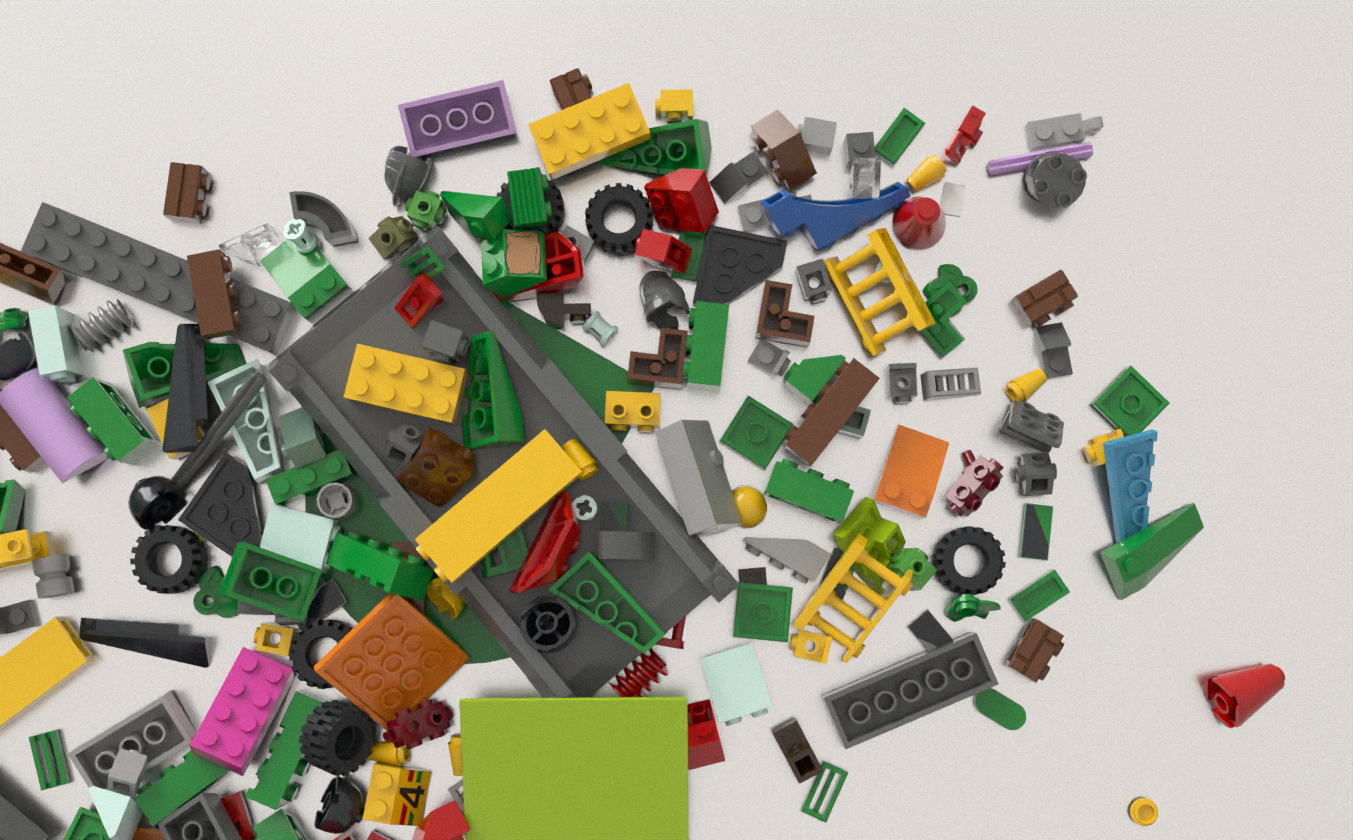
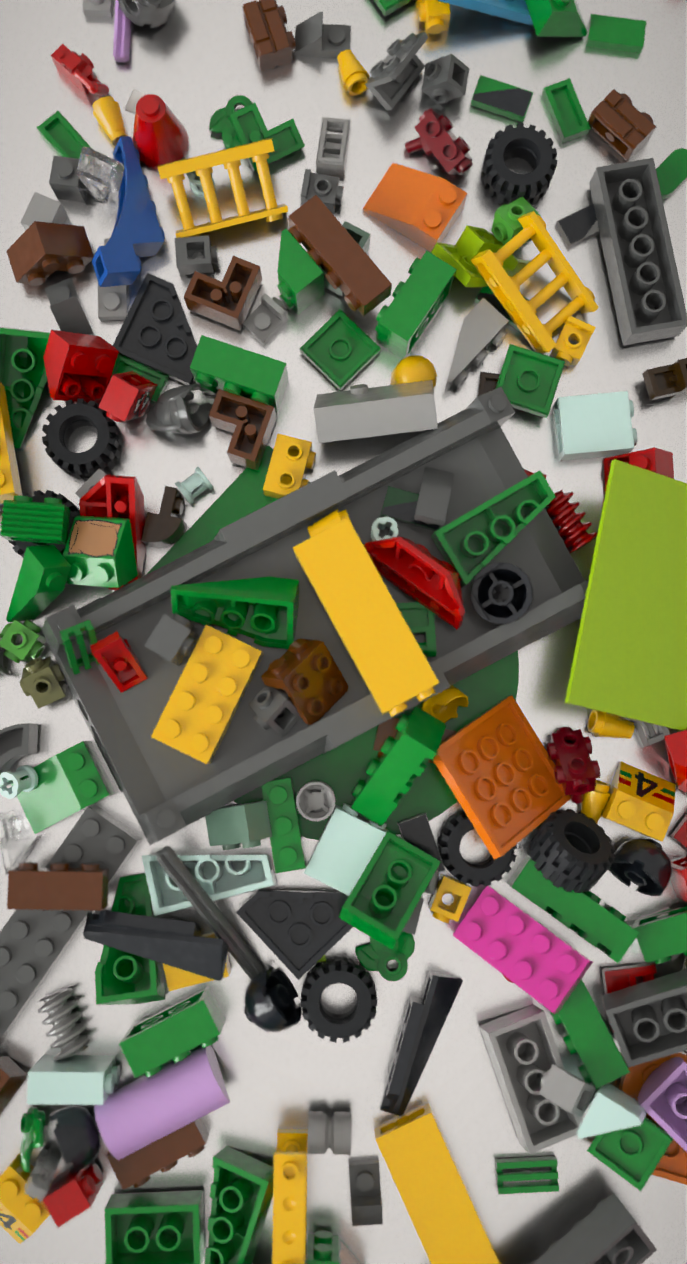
camera: 85 degrees left, 0 degrees up
green plate [947,594,1001,622] -> none
none -> green tile [586,14,647,53]

